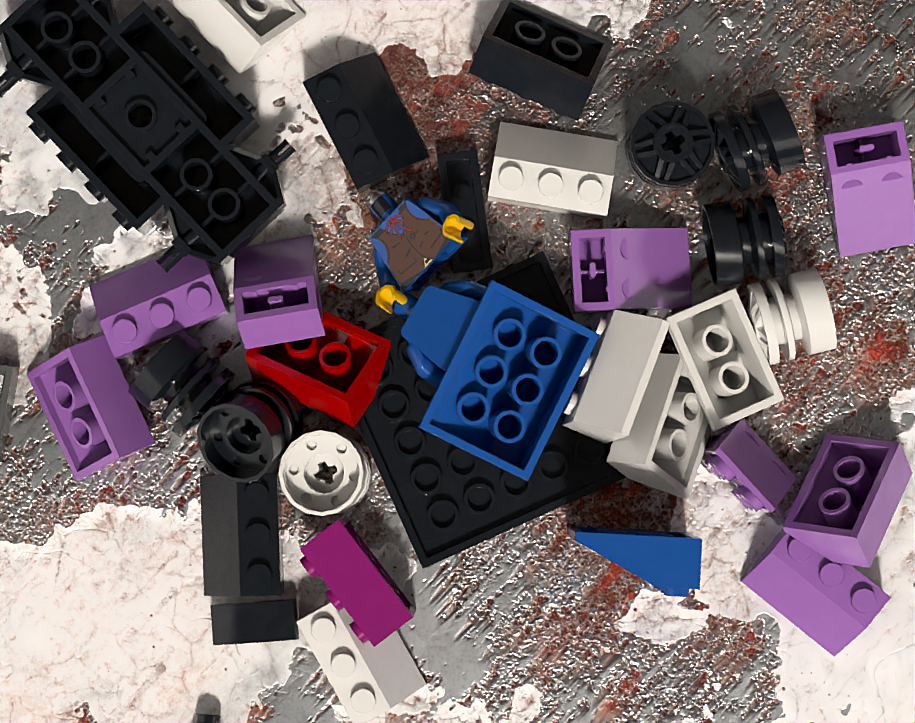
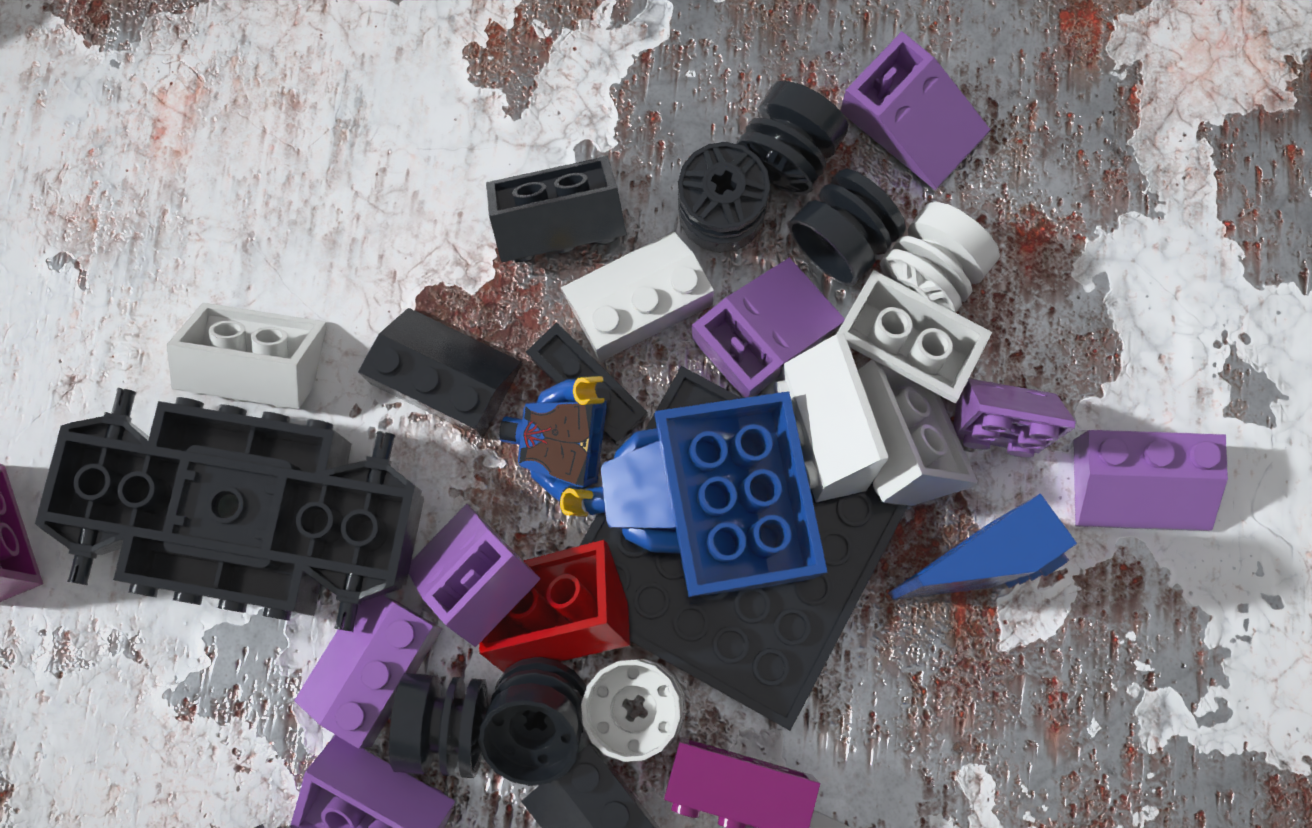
camera: 30 degrees left, 10 degrees down
medium lavender slope [783,433,912,568] -> none

